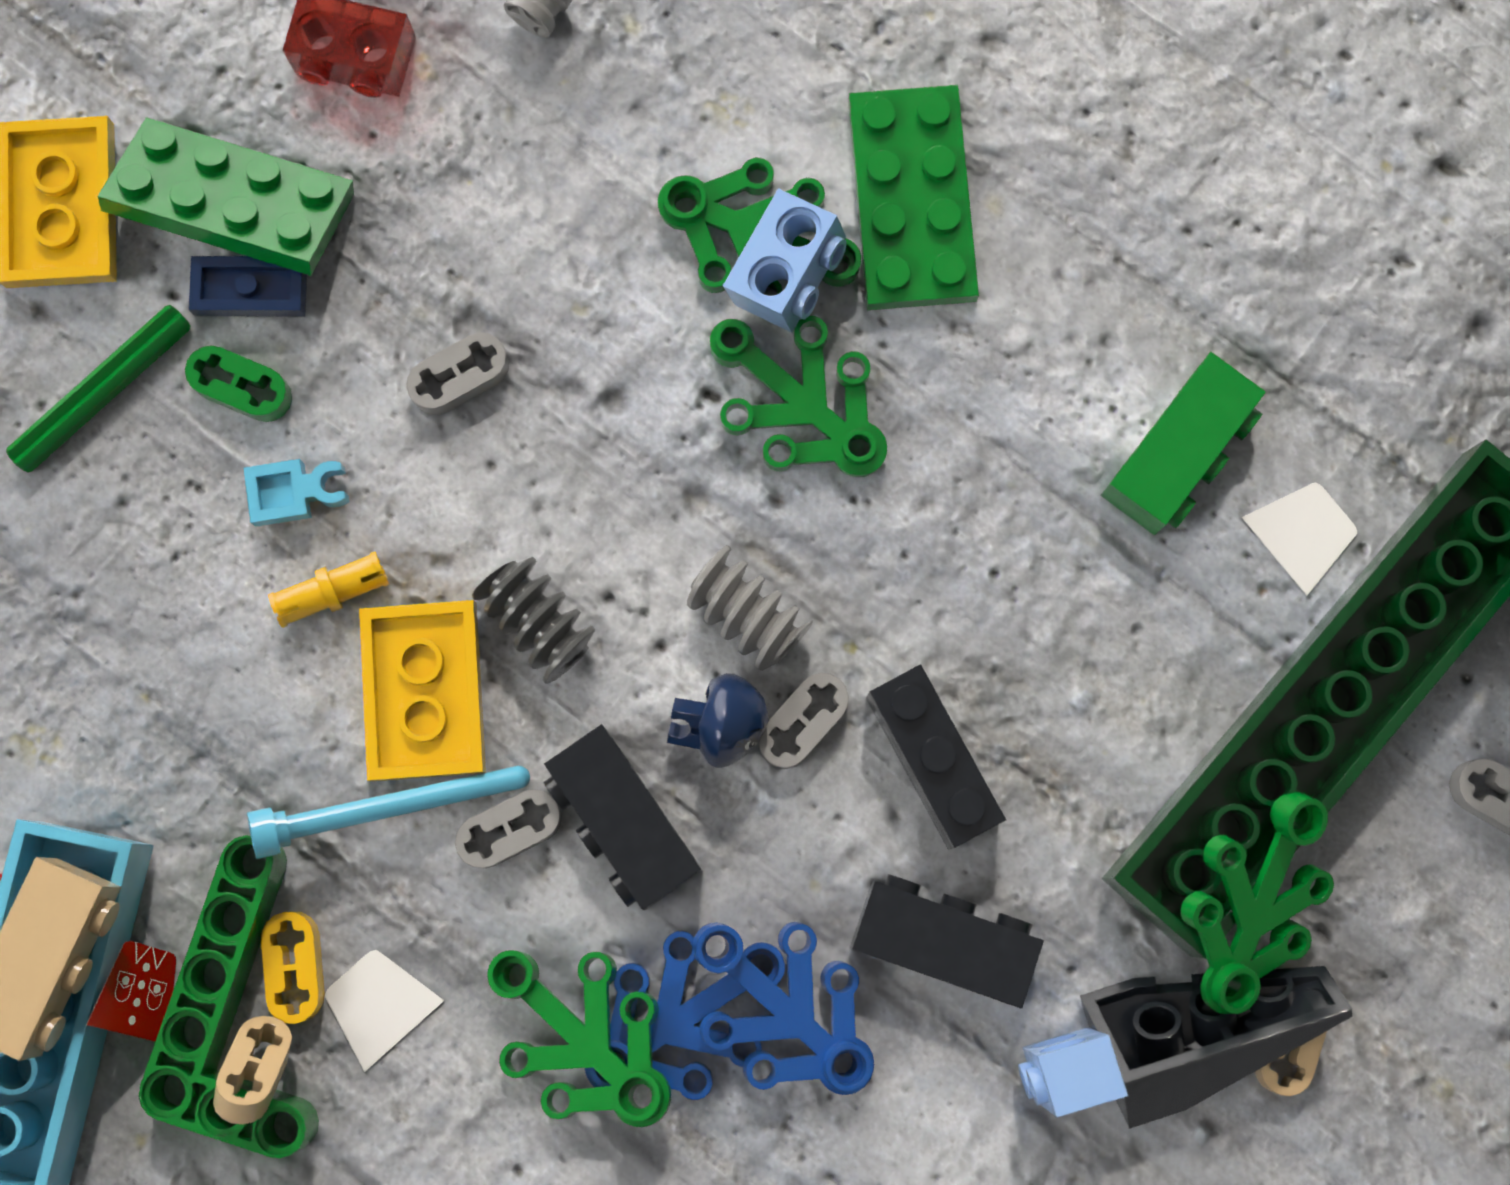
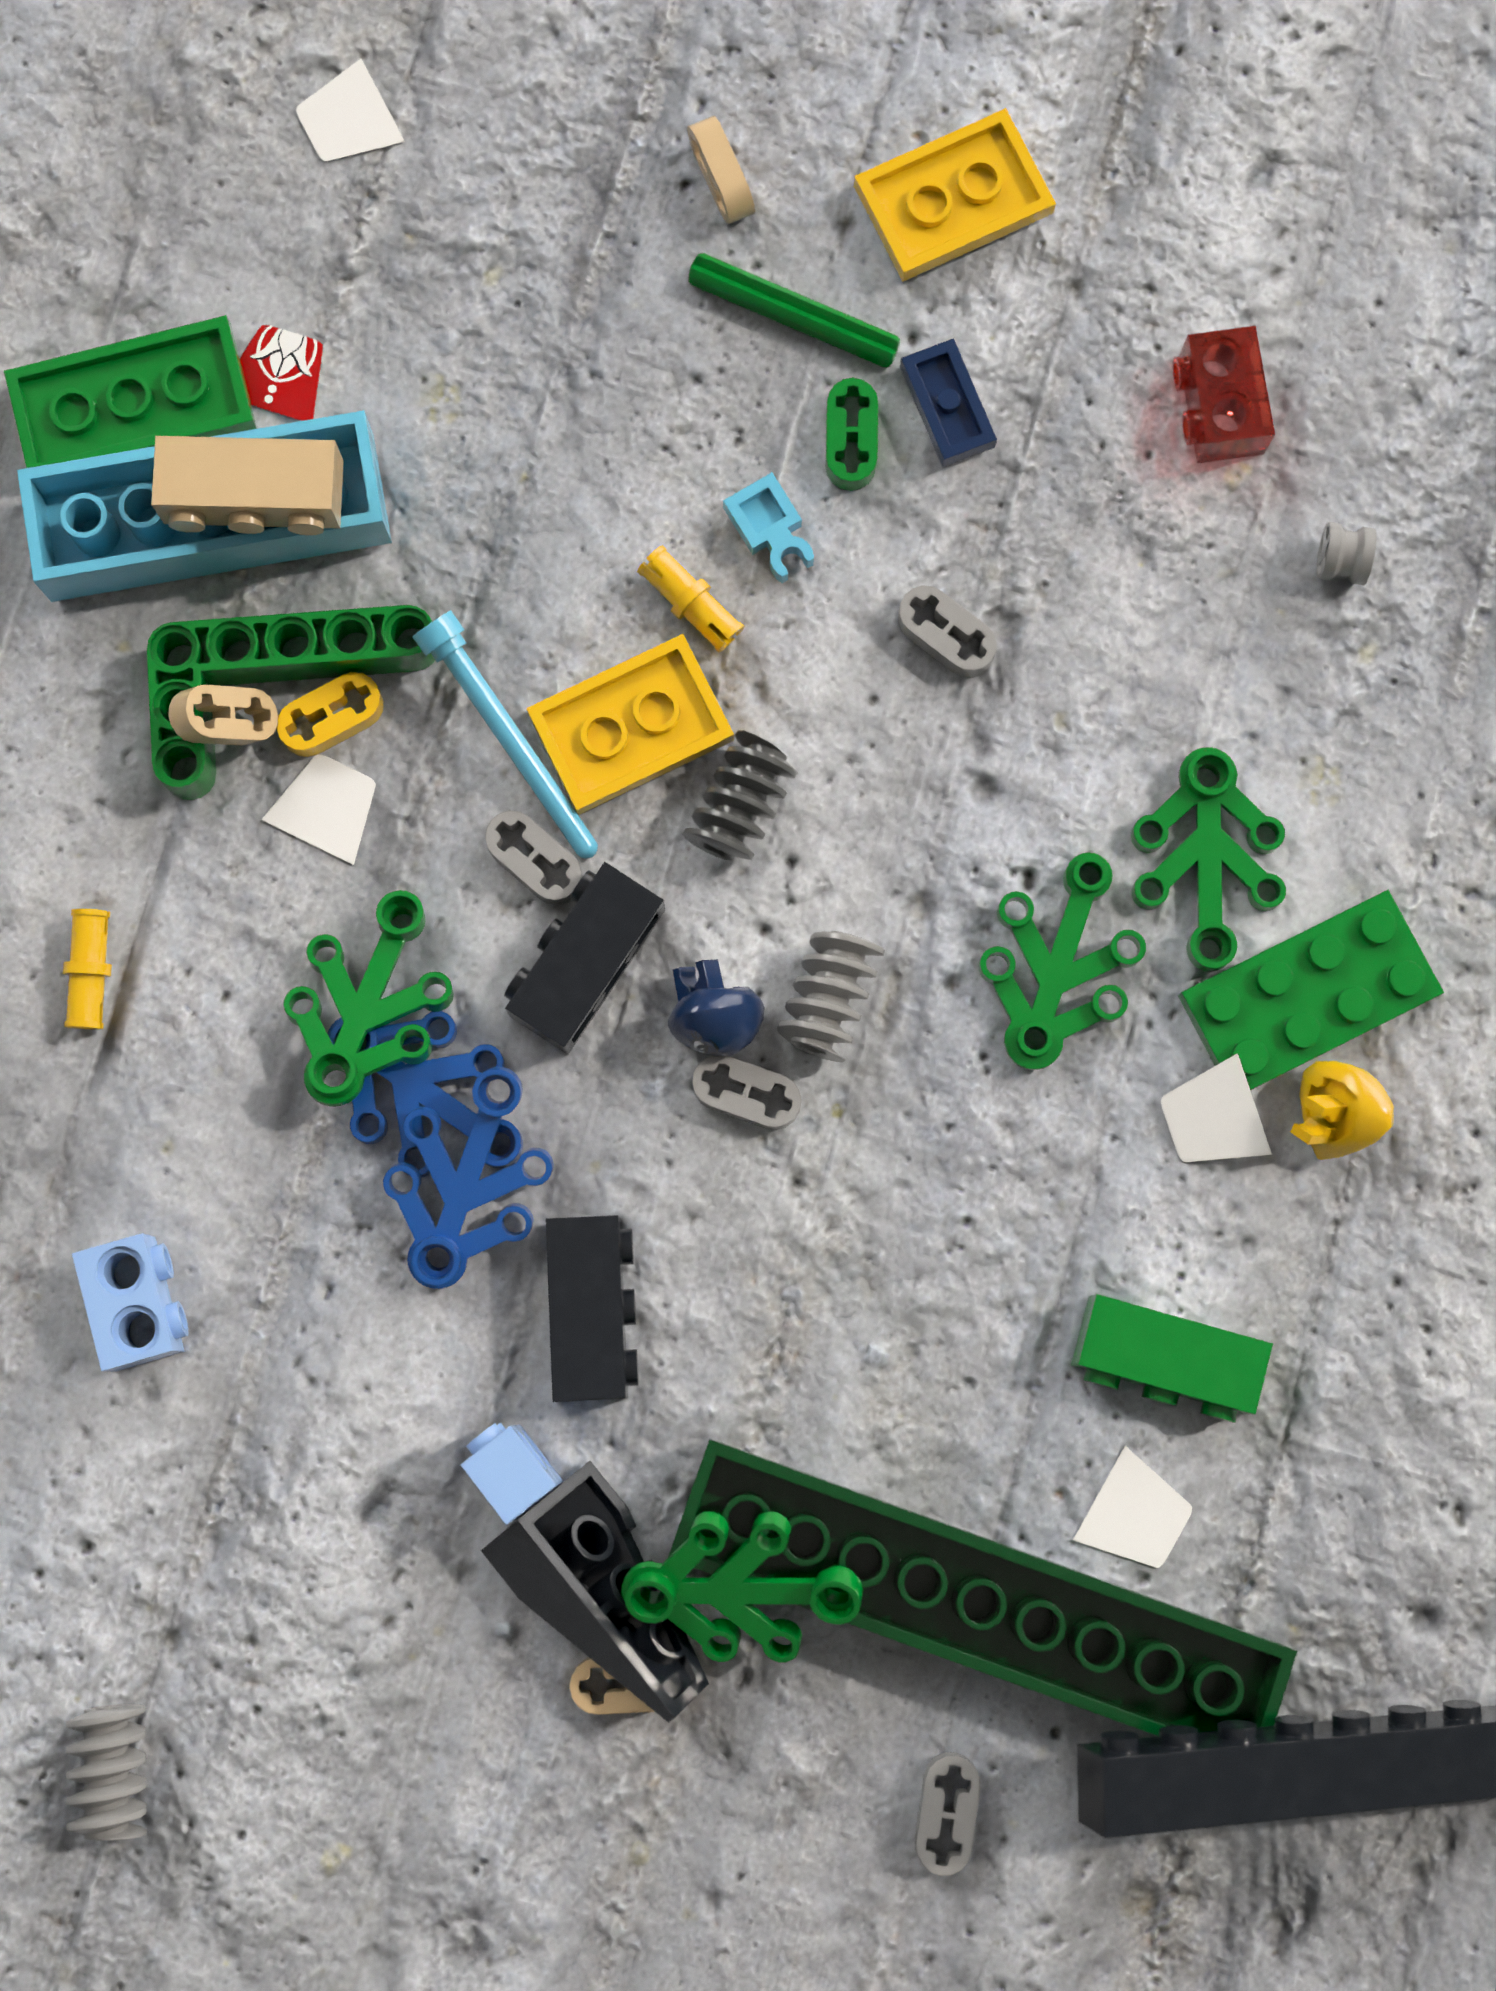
camera: 65 degrees right, 0 degrees up
red sticker [86,941,176,1042] -> none
plate [97,117,354,276] -> none
light blue brick [723,188,846,333] -> none
black brick [866,664,1006,850] -> none
none -> white sticker [1161,1053,1272,1162]
none -> yellow piece [1290,1061,1394,1160]

